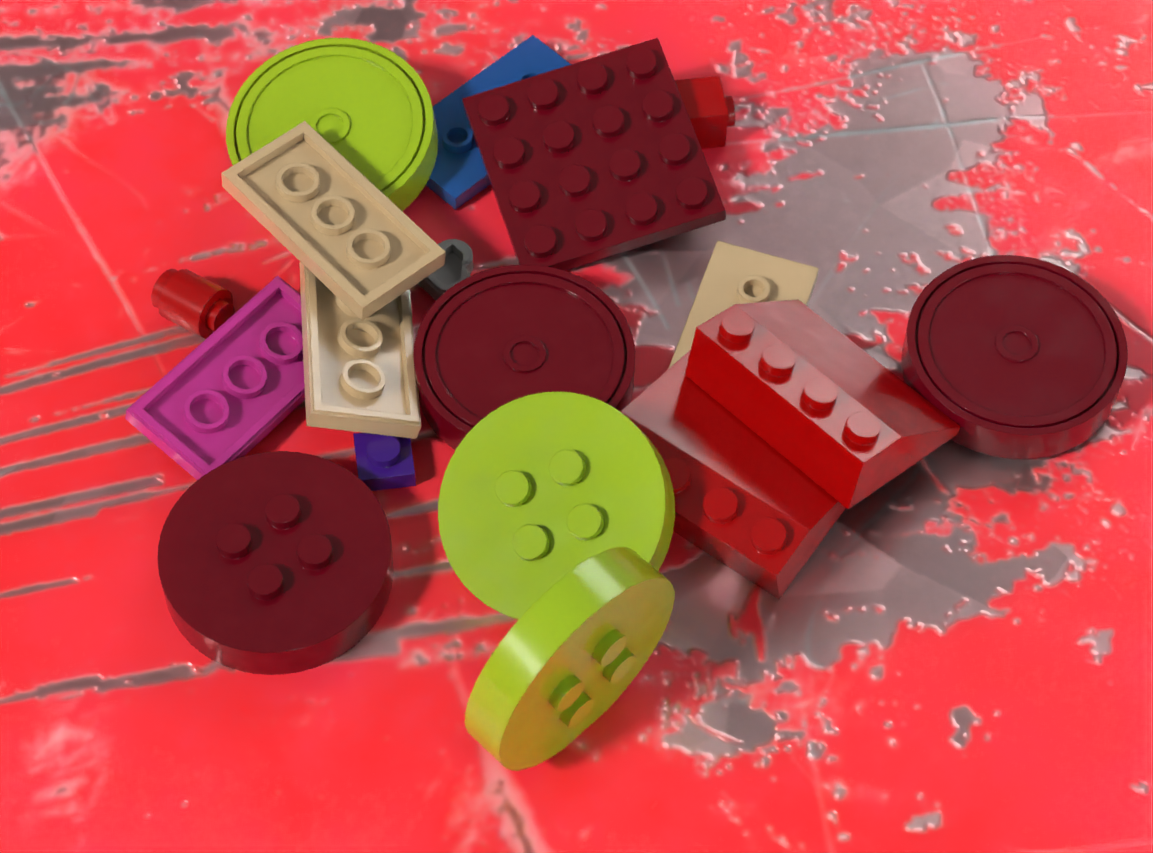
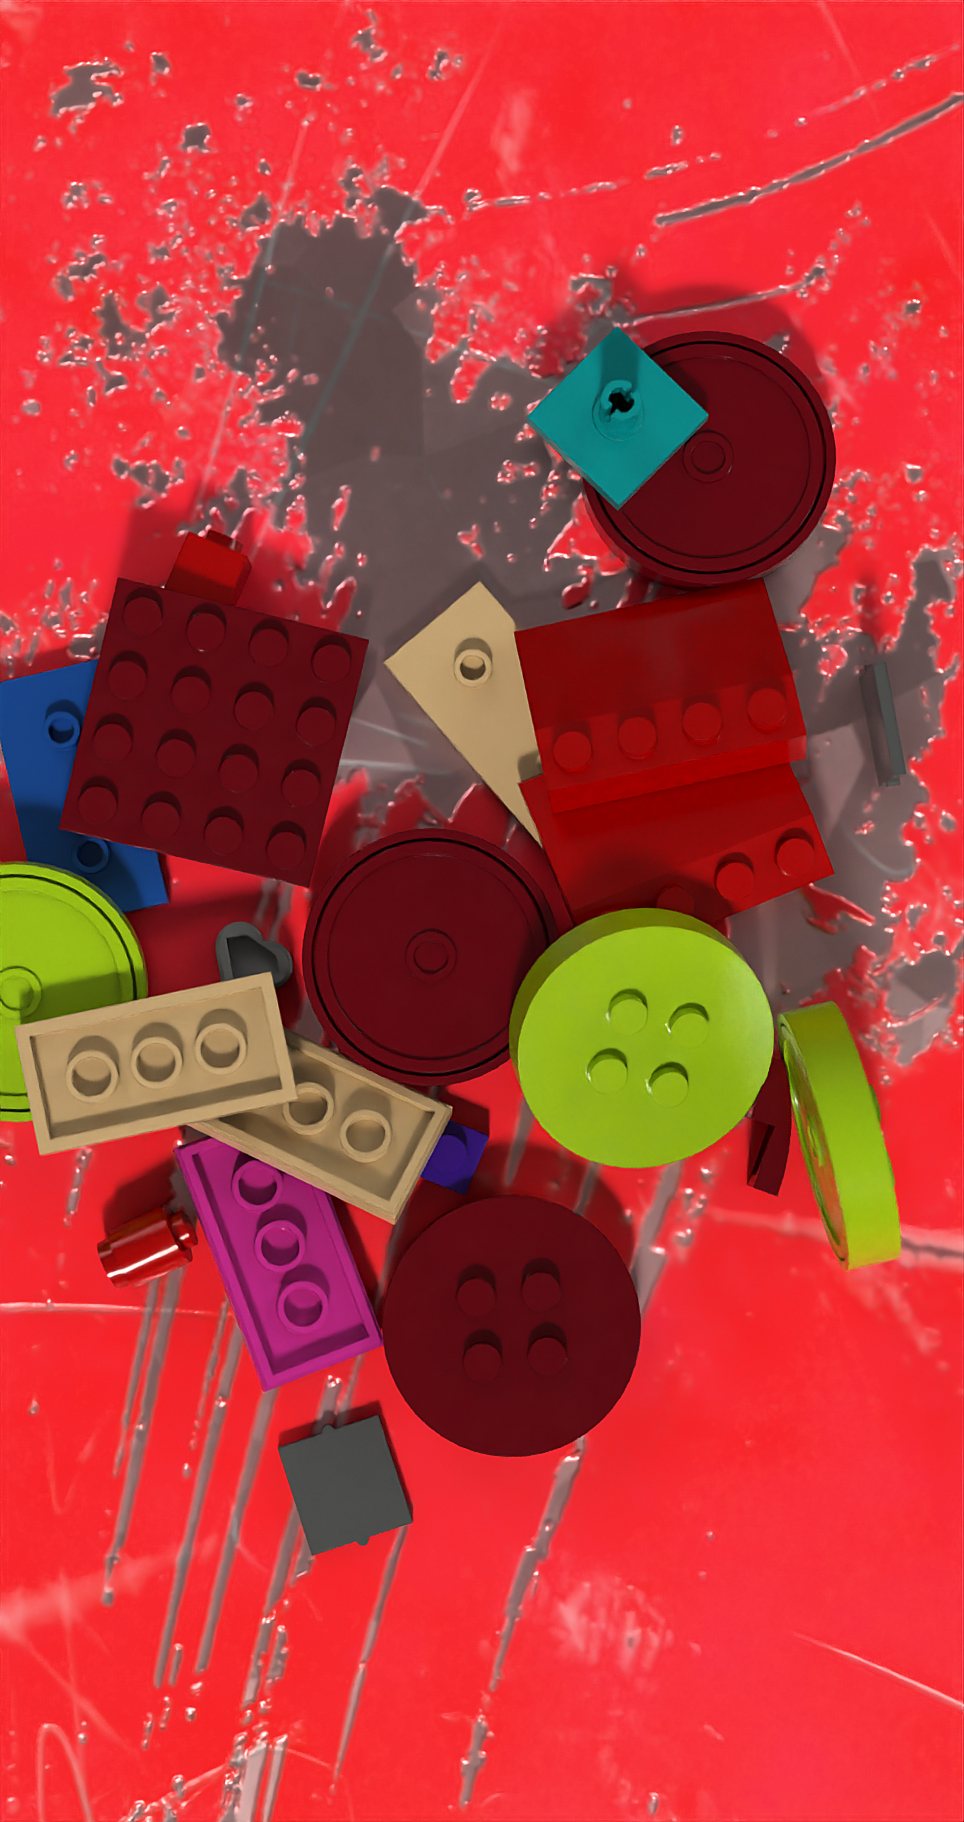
camera: 55 degrees left, 30 degrees up
none -> dark grey piece [278,1414,413,1556]
none -> teal tile [526,326,709,511]
none -> dark grey piece [859,662,906,788]

